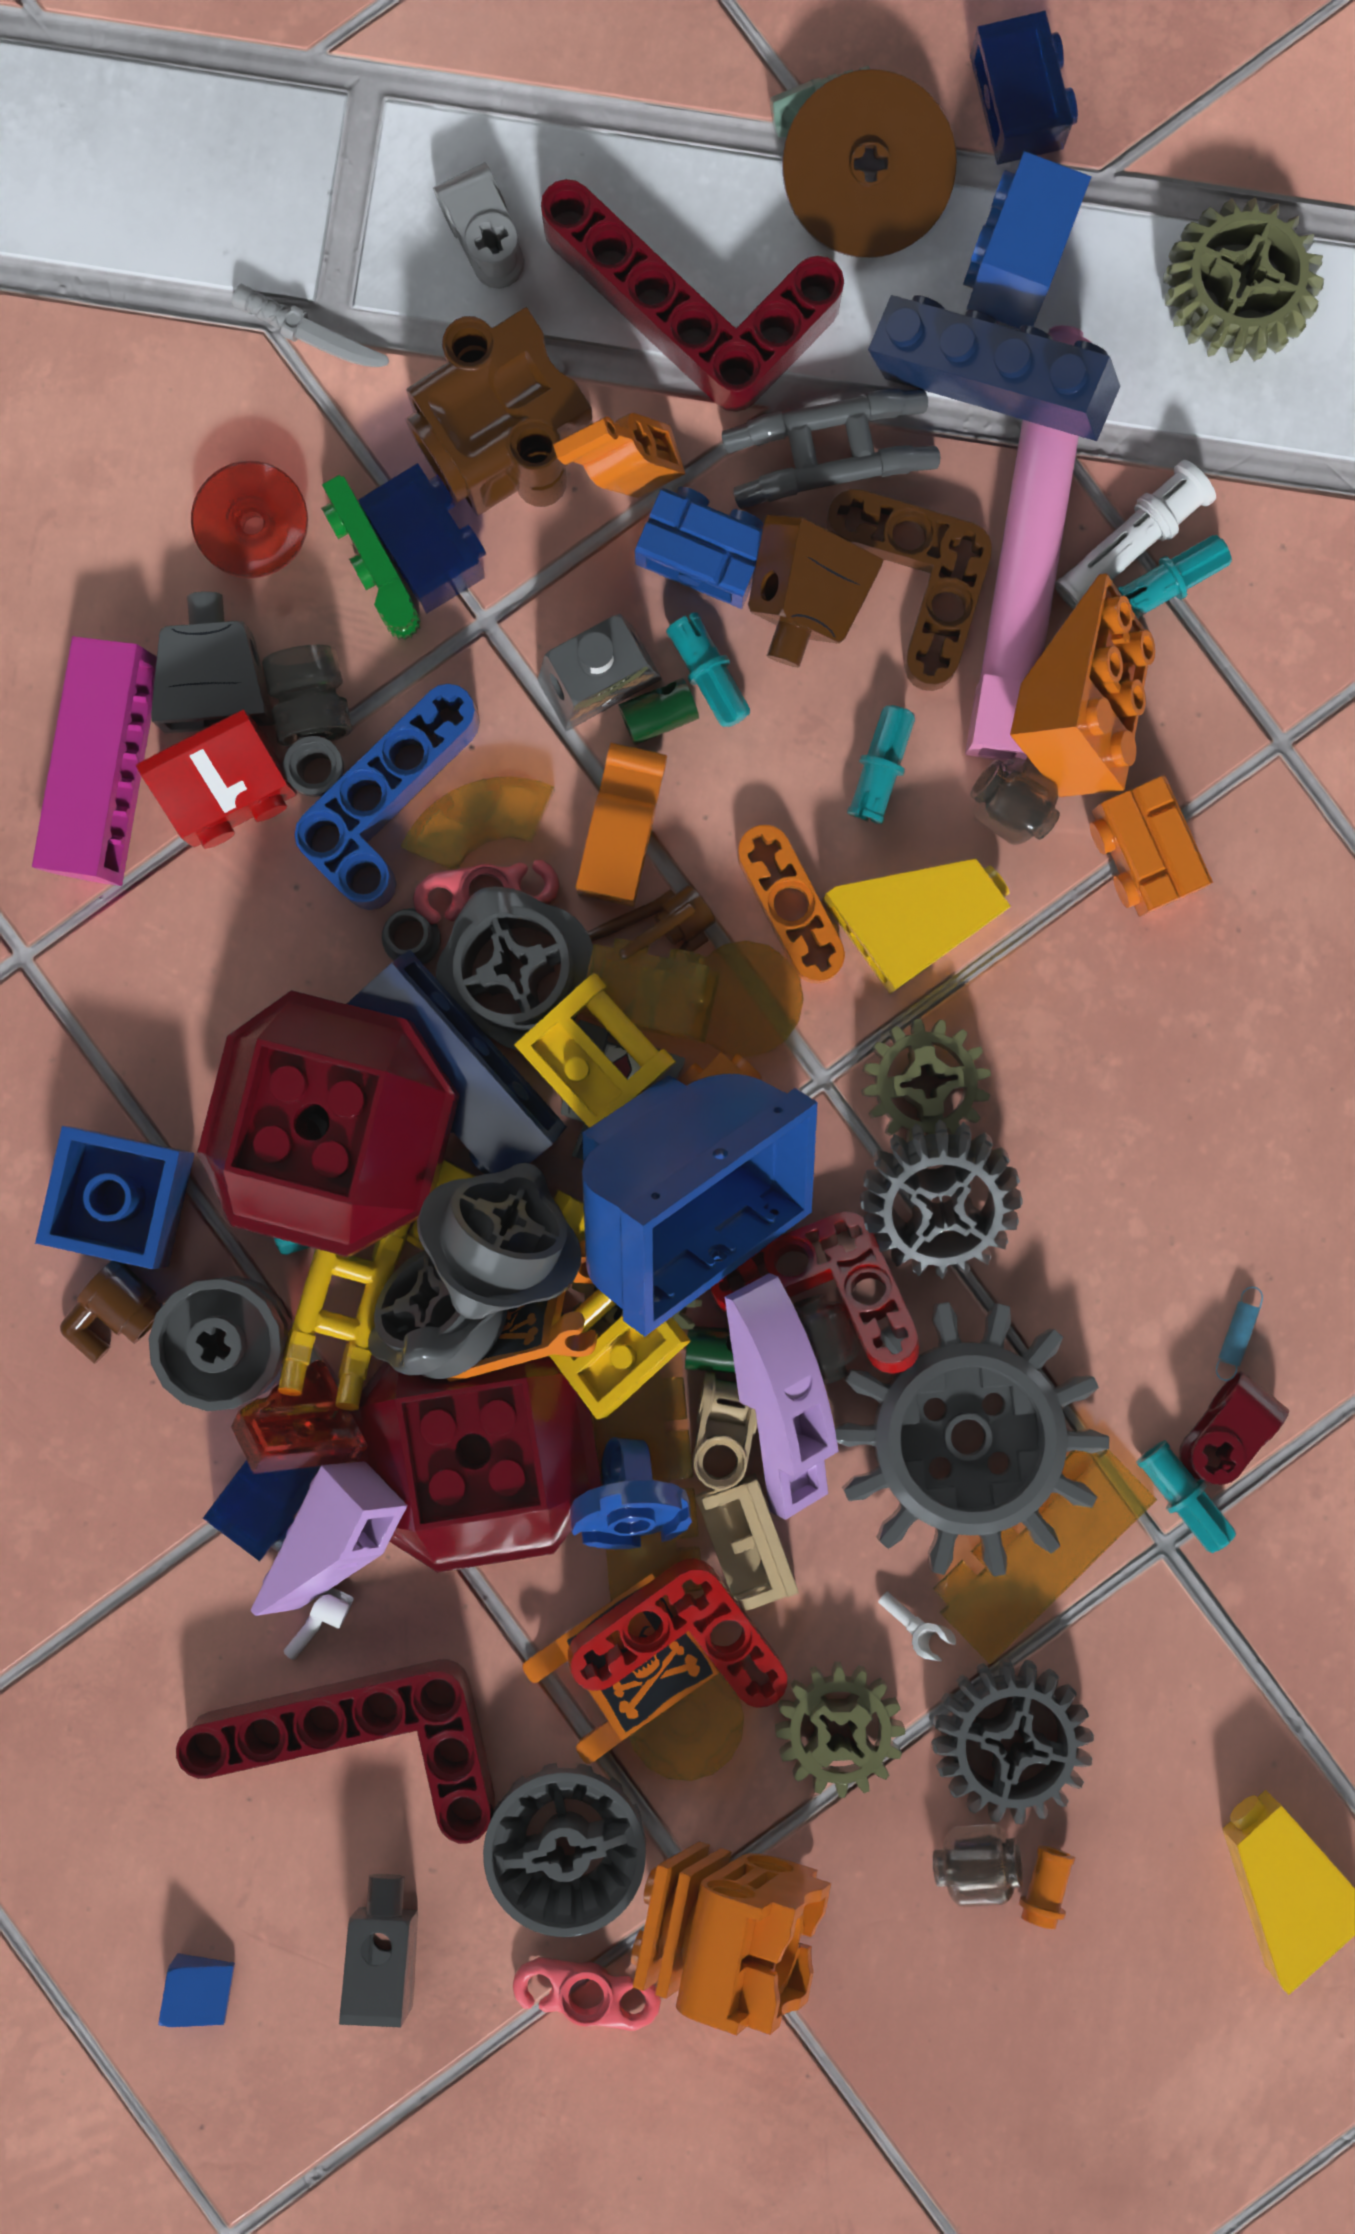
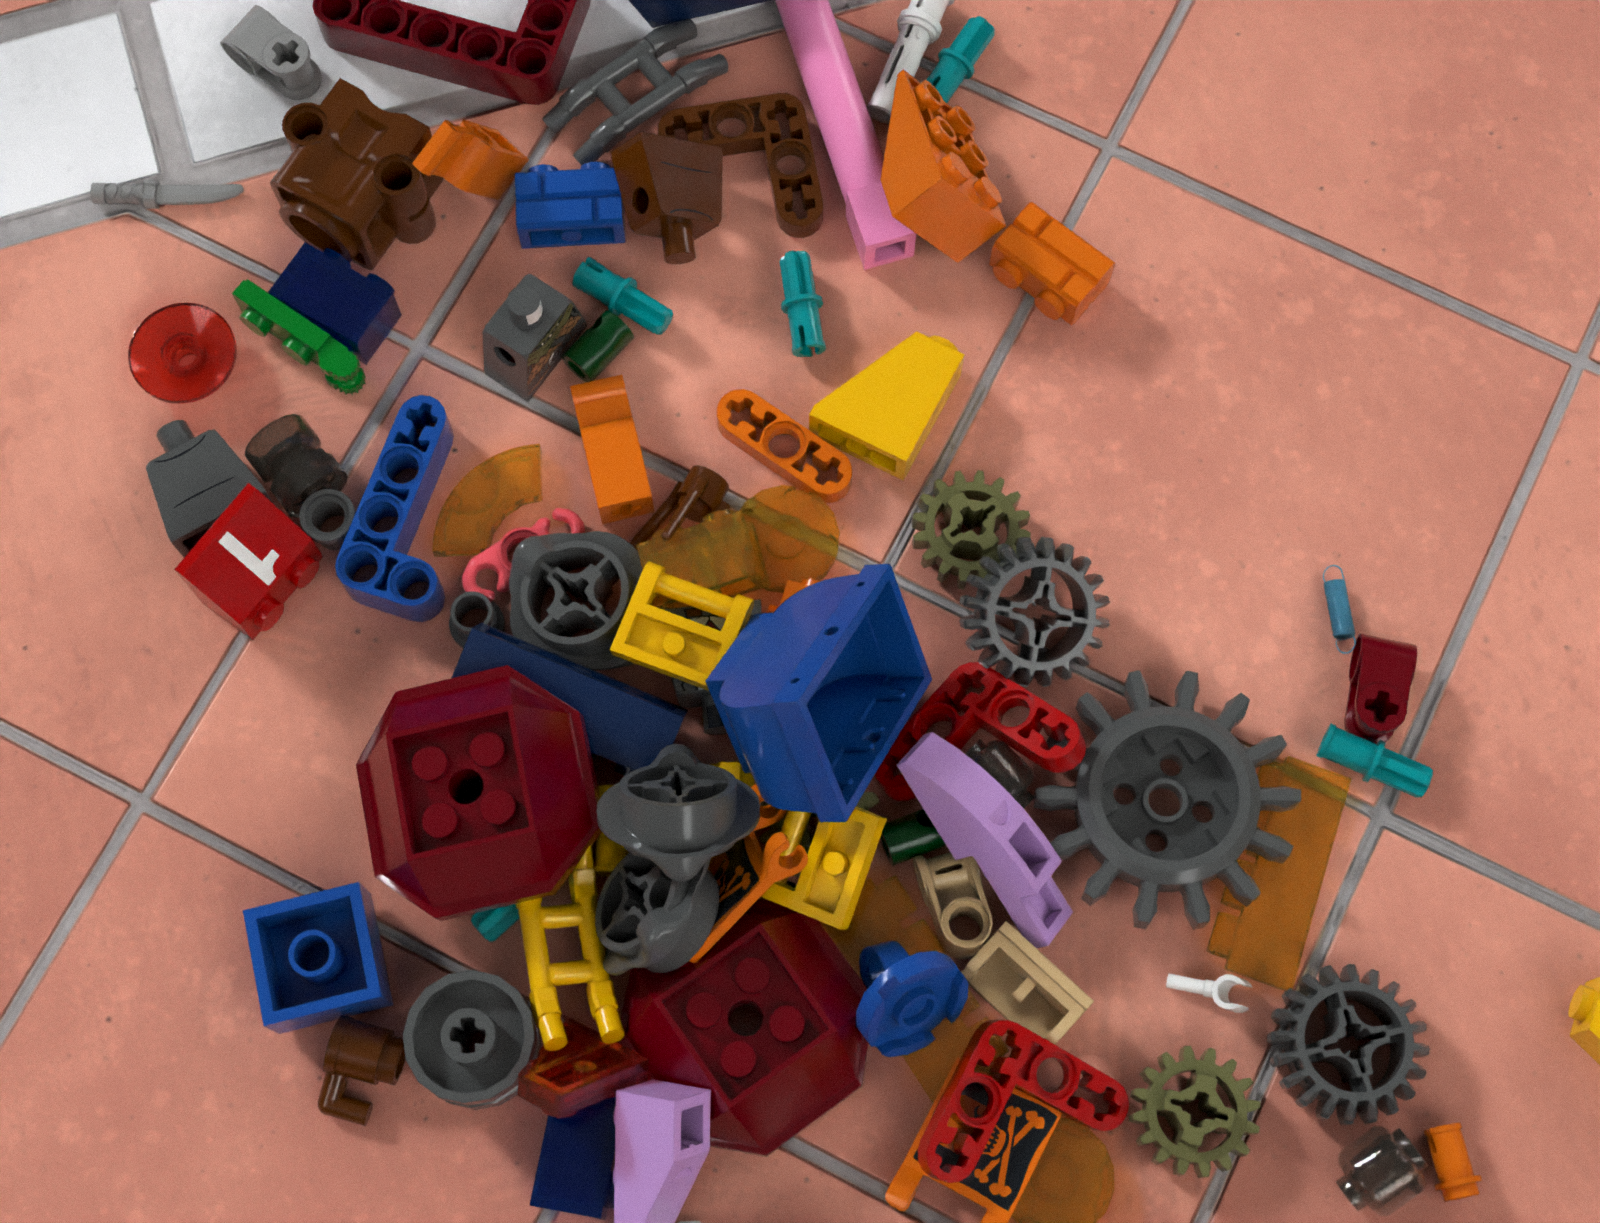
camera: 25 degrees left, 15 degrees down
dark pink brick [32,636,157,886] -> none
clear smoke head [970,757,1060,845] -> none

